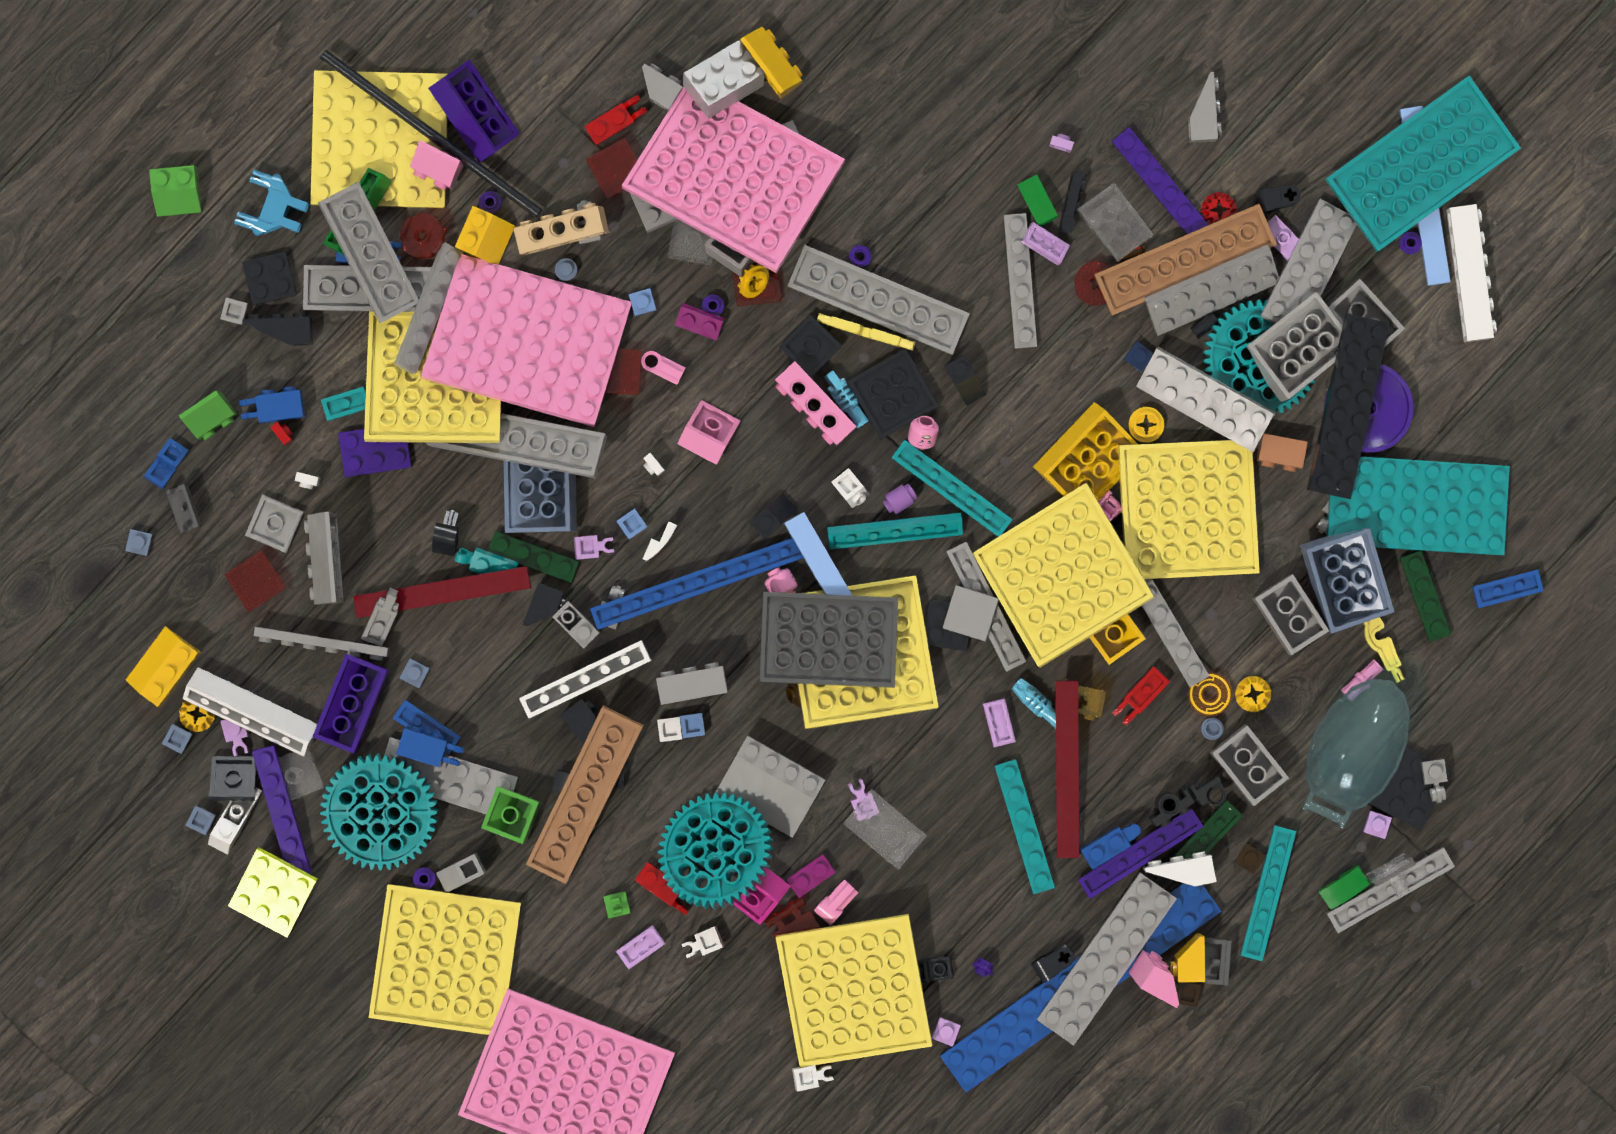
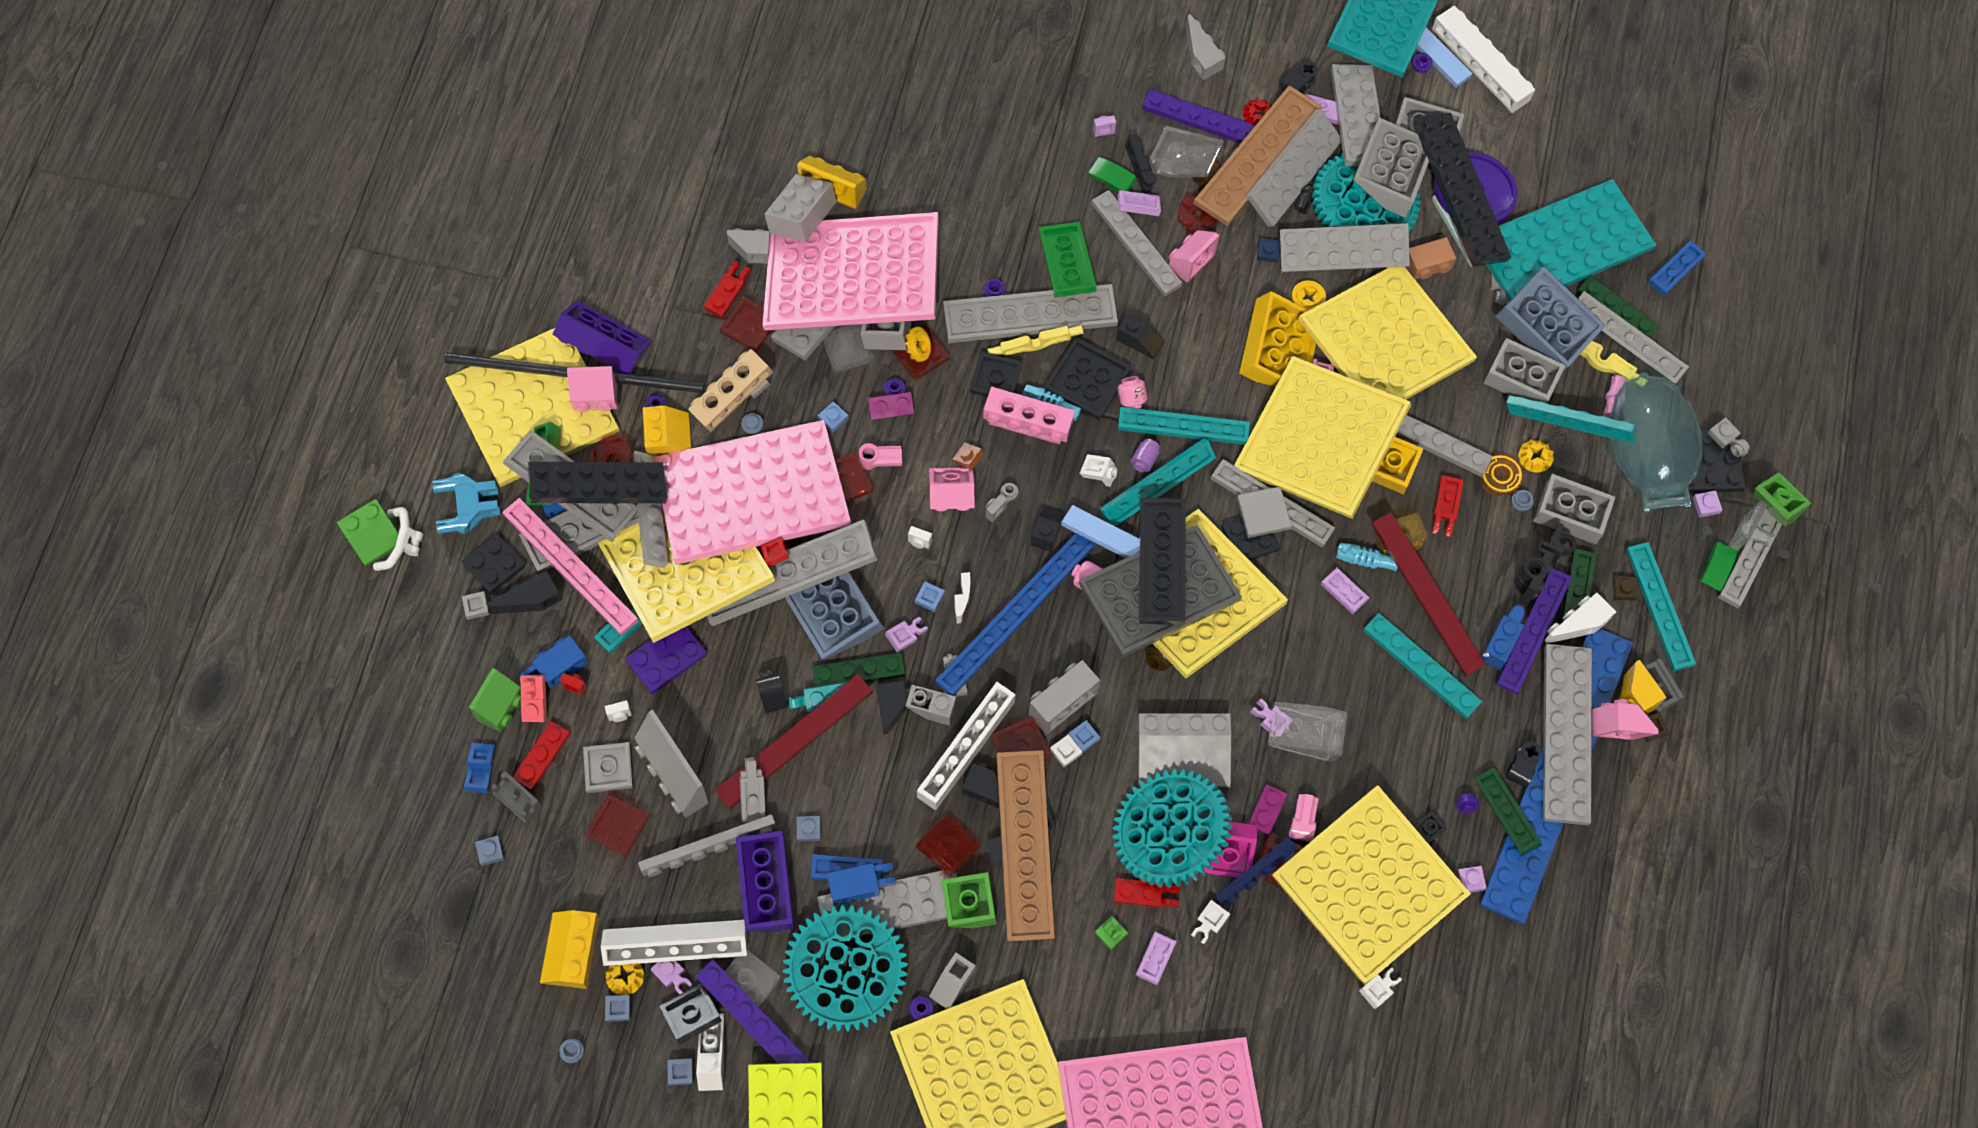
camera: 35 degrees left, 20 degrees down
none -> white piece [373,507,423,571]
none -> bright pink plate [502,498,638,636]
none -> red plate [513,721,571,792]
none -> coral plate [520,675,547,722]
none -> black plate [528,462,667,504]
none -> sand blue plate [559,1039,584,1063]
none -> red plate [761,537,789,567]
none -> clear red plate [916,816,981,877]
none -> plate [953,442,984,470]
none -> light grey plate [986,483,1018,523]
none -> clear red plate [991,716,1052,762]
none -> green plate [1038,222,1097,298]
none -> black plate [1139,497,1186,625]
none -> bright pink slope [1169,230,1219,283]
none -> clear blue plate [1215,838,1297,905]
none -> dark green plate [1474,768,1542,856]
none -> teal plate [1506,395,1637,444]
none -> light grey plate [1578,291,1689,384]
none -> bright green slope [1753,473,1811,527]

